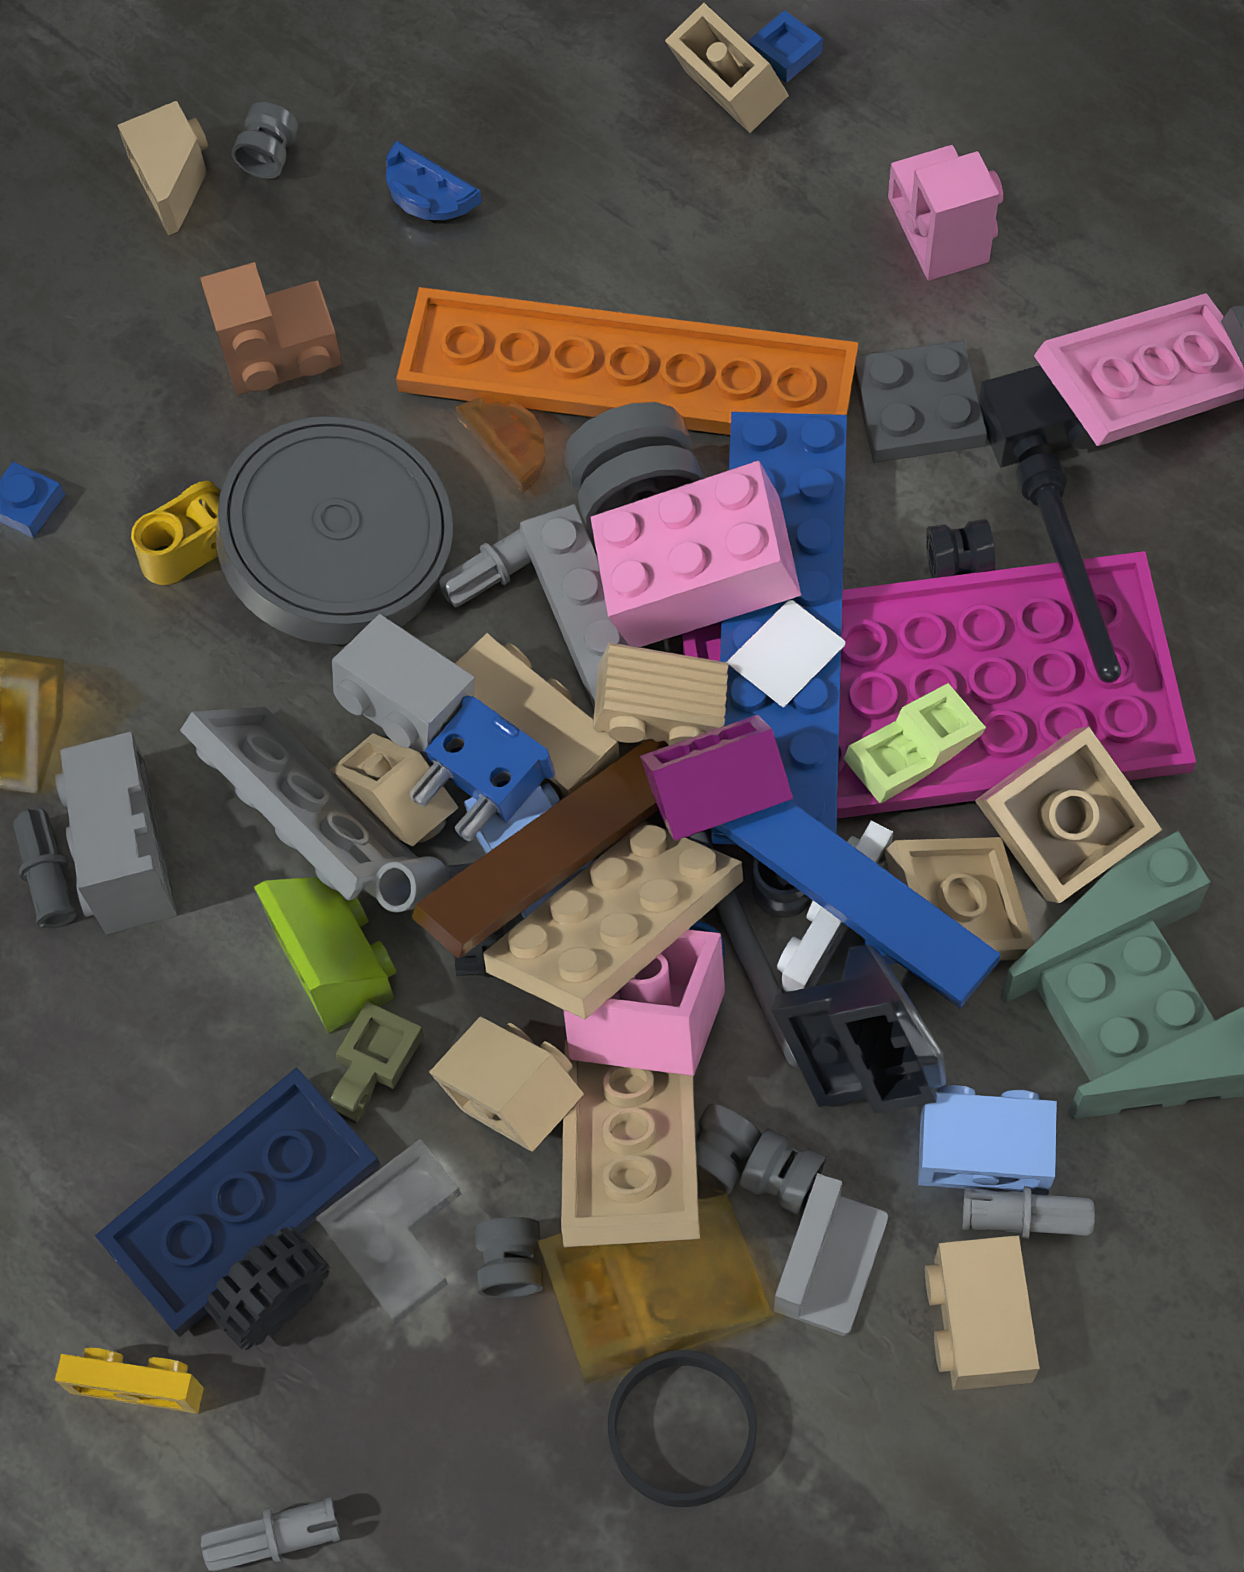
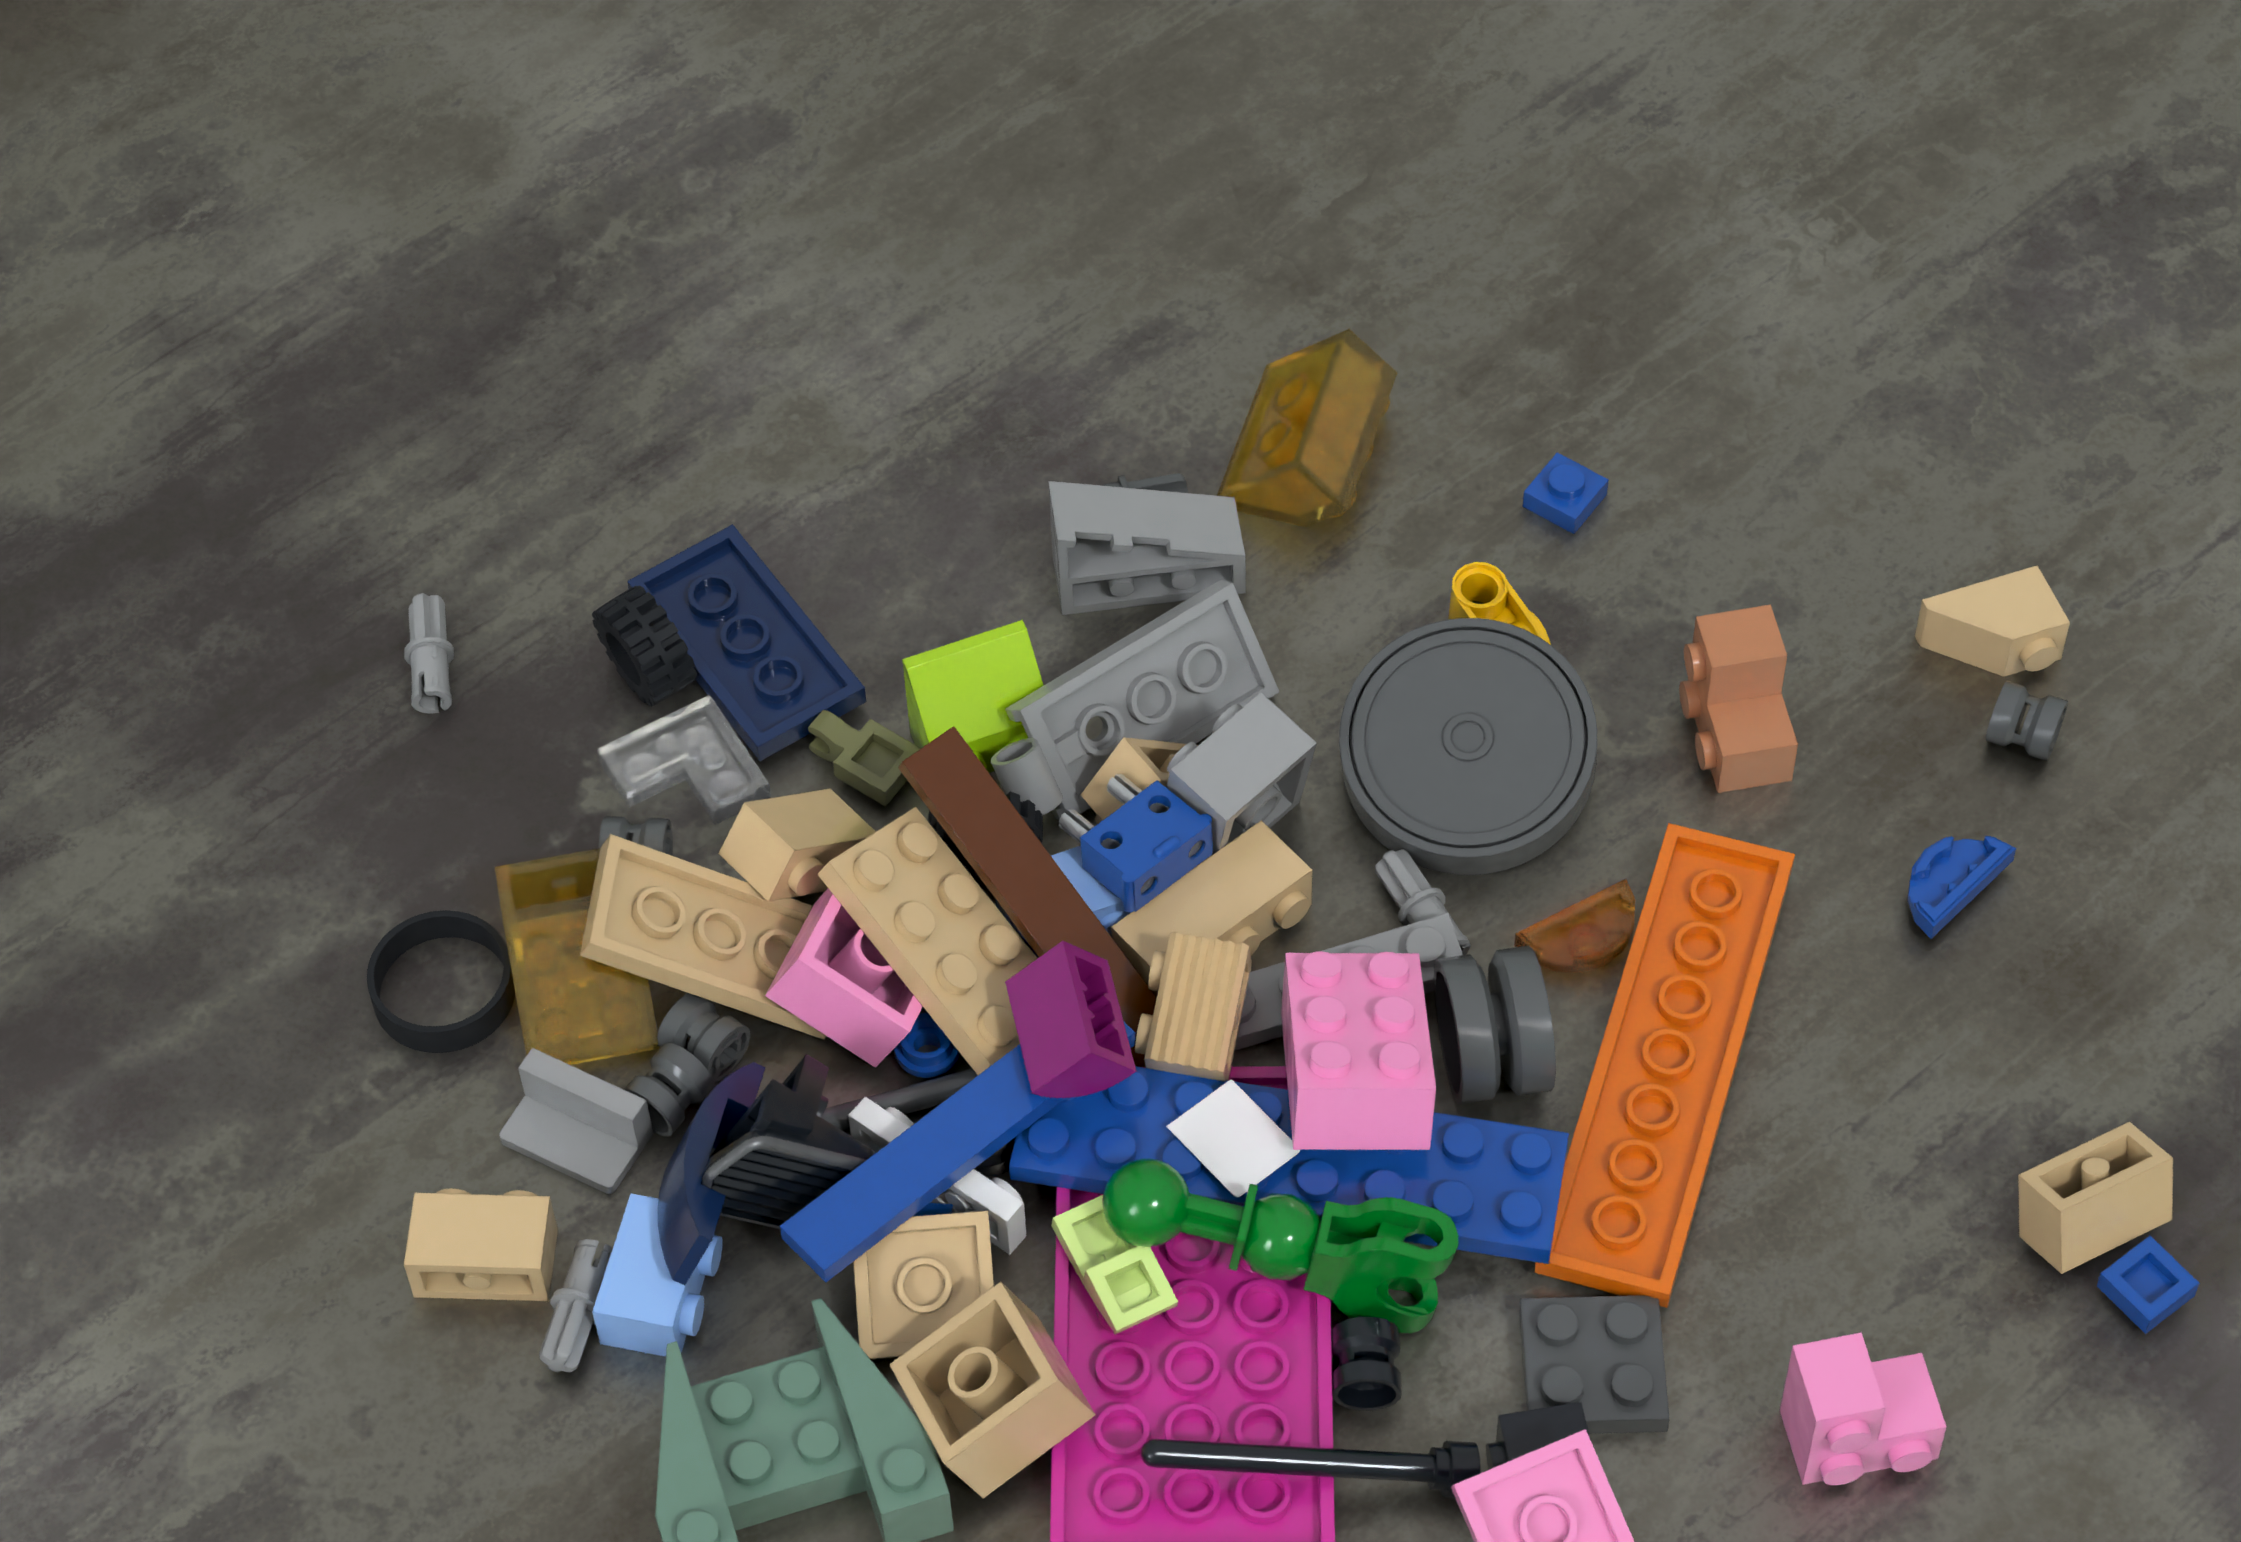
camera: 95 degrees right, 10 degrees down
yellow plate [55,1347,204,1414] -> none
none -> dark blue slope [658,1062,766,1285]
none -> green piece [1102,1158,1458,1333]

